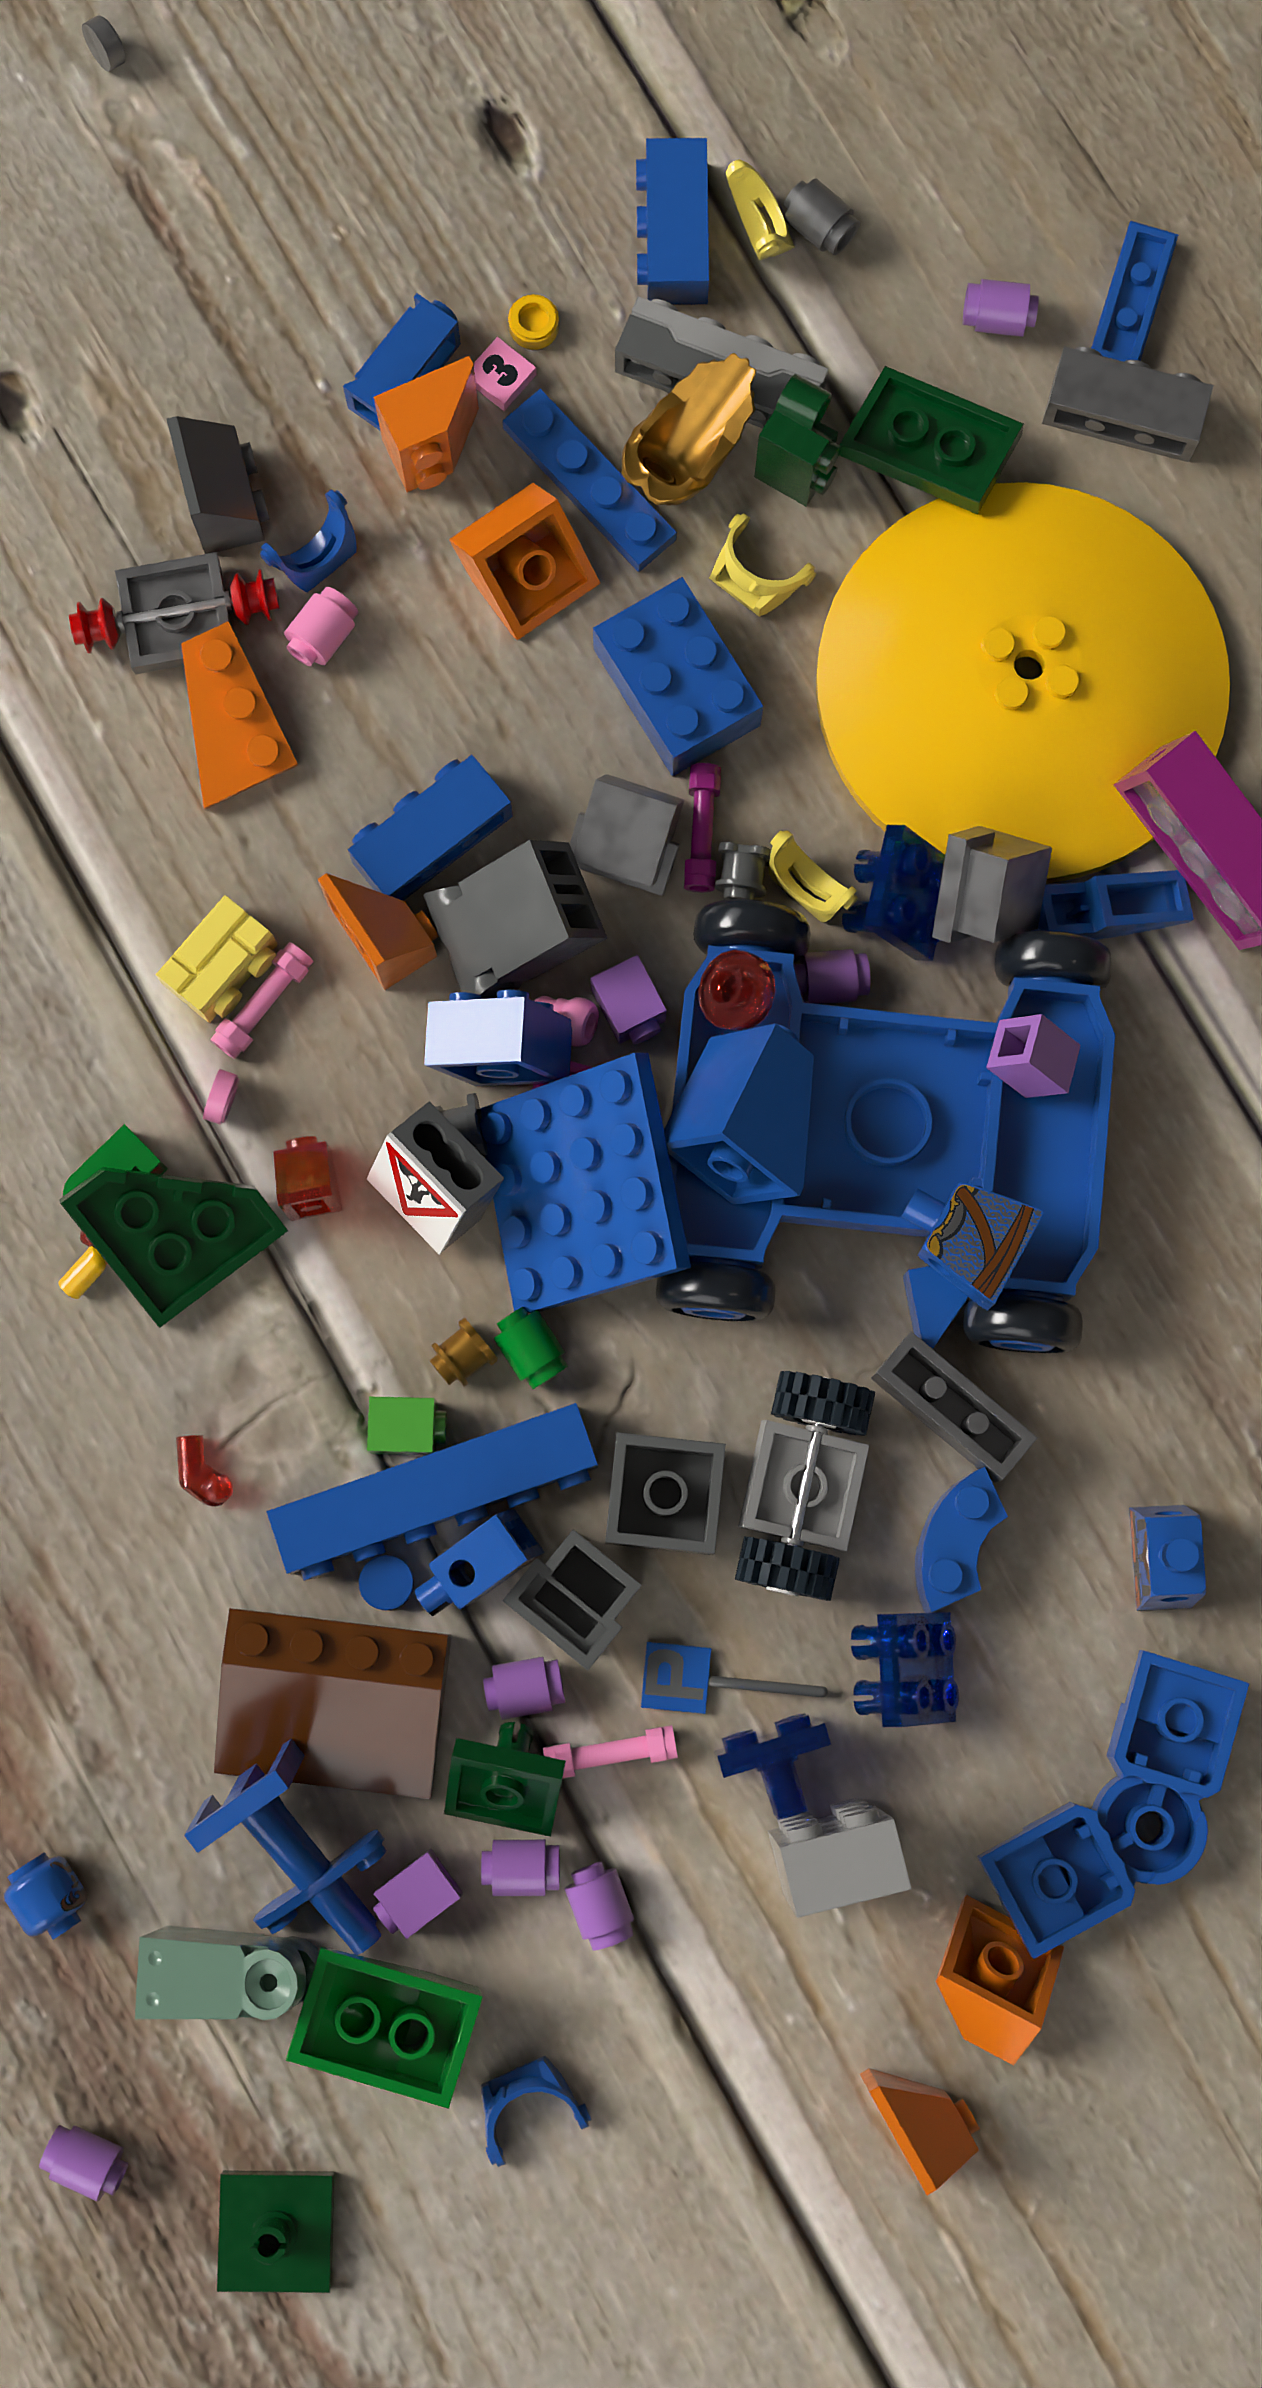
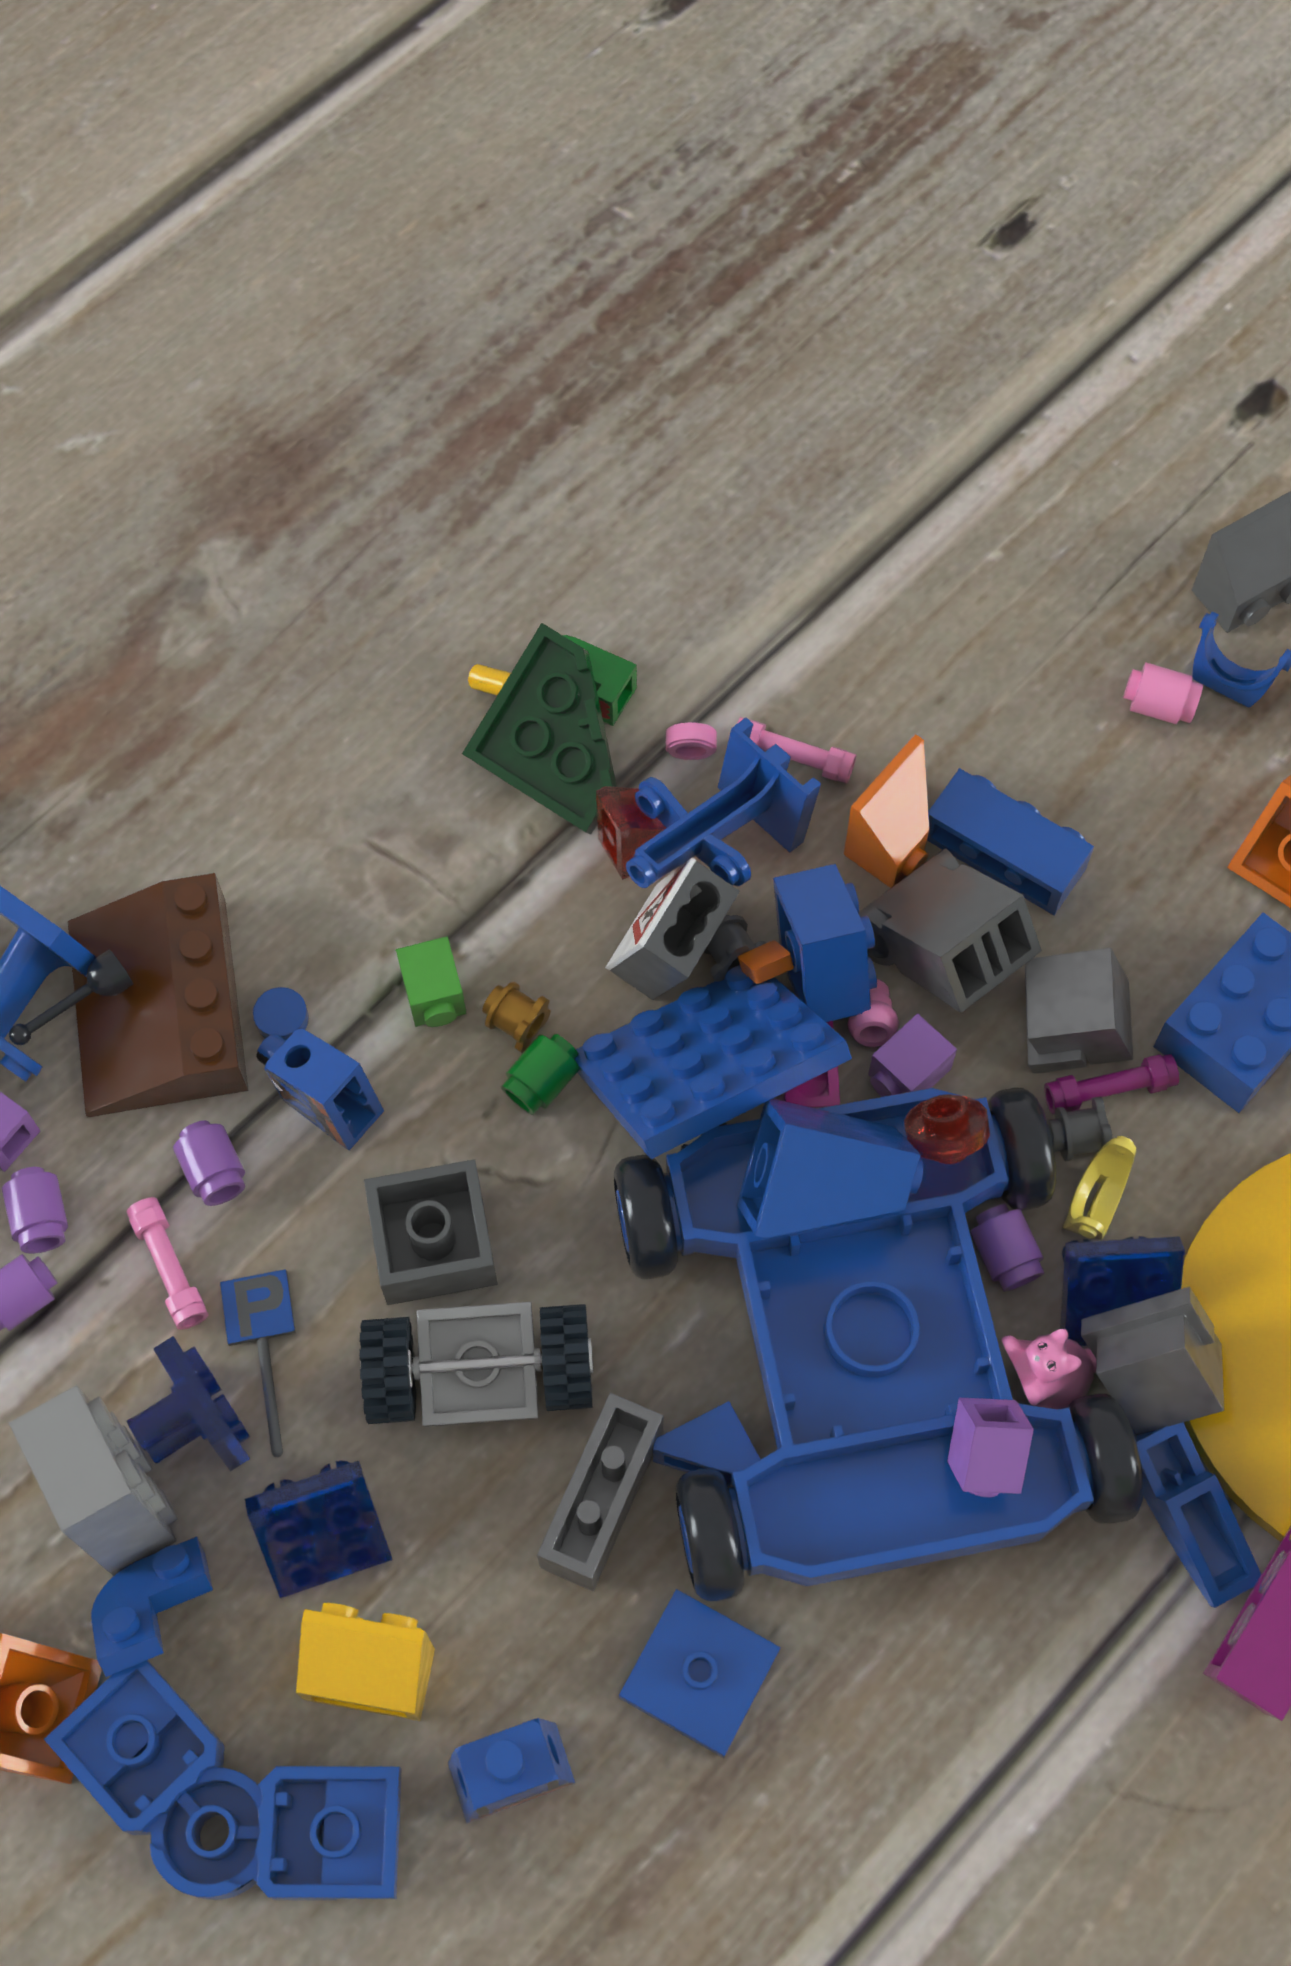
camera: 75 degrees right, 15 degrees down
flat silver plate [69,552,280,674] -> none
light yellow brick [155,895,278,1023] -> none
clear red arm [176,1435,233,1507] -> none
orange wing [181,621,298,810] -> none
blue brick [266,1403,598,1581] -> none
dark green tile [444,1722,566,1837] -> none
dark grey plate [502,1530,642,1671] -> none
torso [901,1182,1045,1310] -> none
blue brick [915,1467,1008,1613] -> none
none -> black hinge [9,949,134,1045]
none -> blue plate [91,1536,213,1677]
none -> yellow slope [296,1603,435,1721]
none -> blue plate [619,1589,781,1758]
none -> blue piece [626,717,821,888]
none -> orange piece [738,940,794,984]
none -> bright pink animal [1001,1329,1097,1409]

